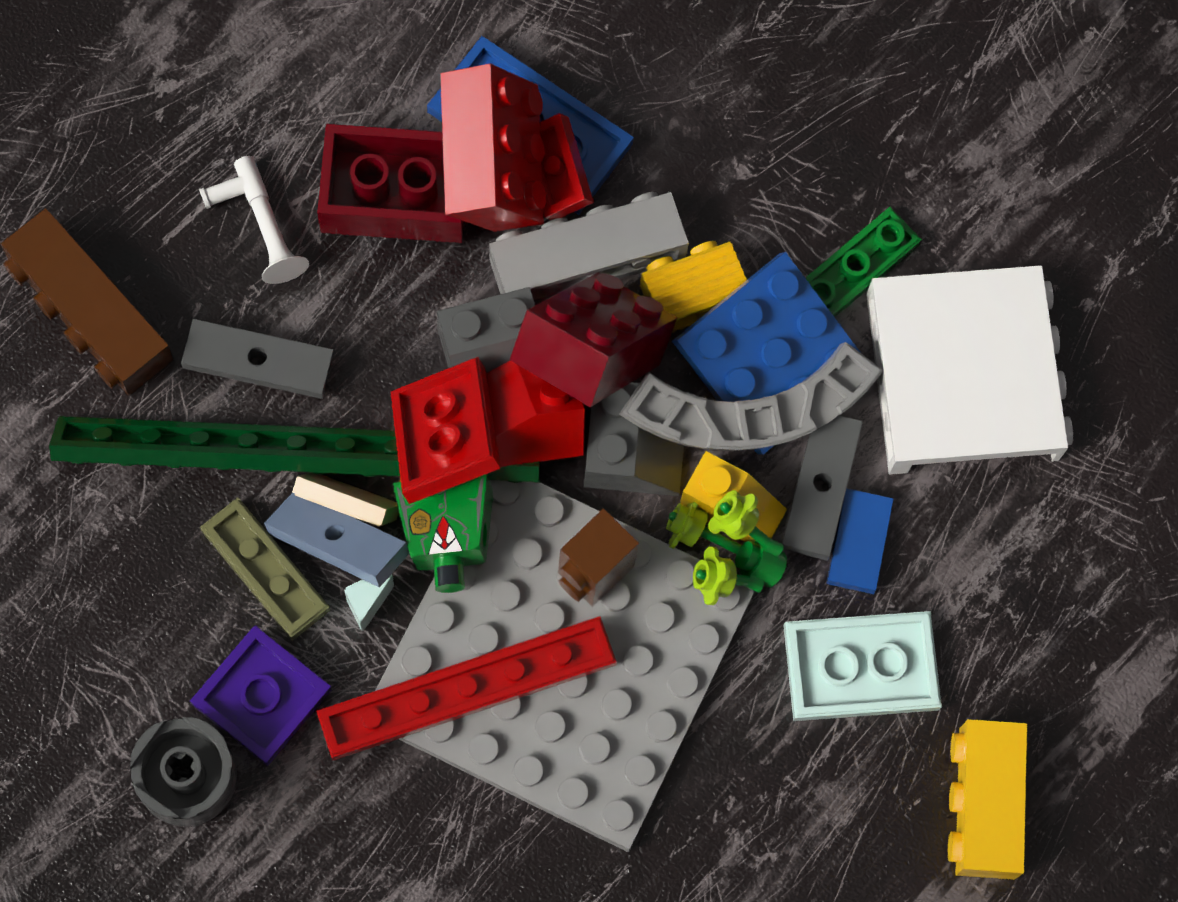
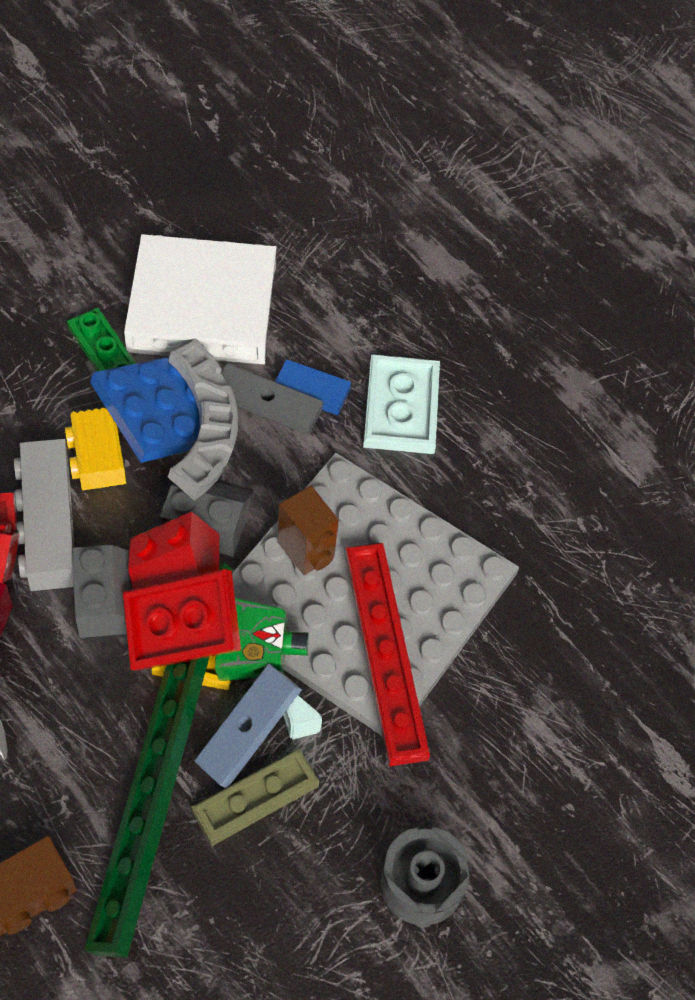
camera: 80 degrees left, 15 degrees down
dark grey tile [181,319,334,399] -> none
dark purple plate [190,625,332,766] -> none
tile [292,472,399,527] -> none
dark red brick [509,272,678,407] -> none
lime plant [666,490,787,605] -> none
yellow slope [680,451,787,542] -> none
yellow brick [948,719,1027,880] -> none

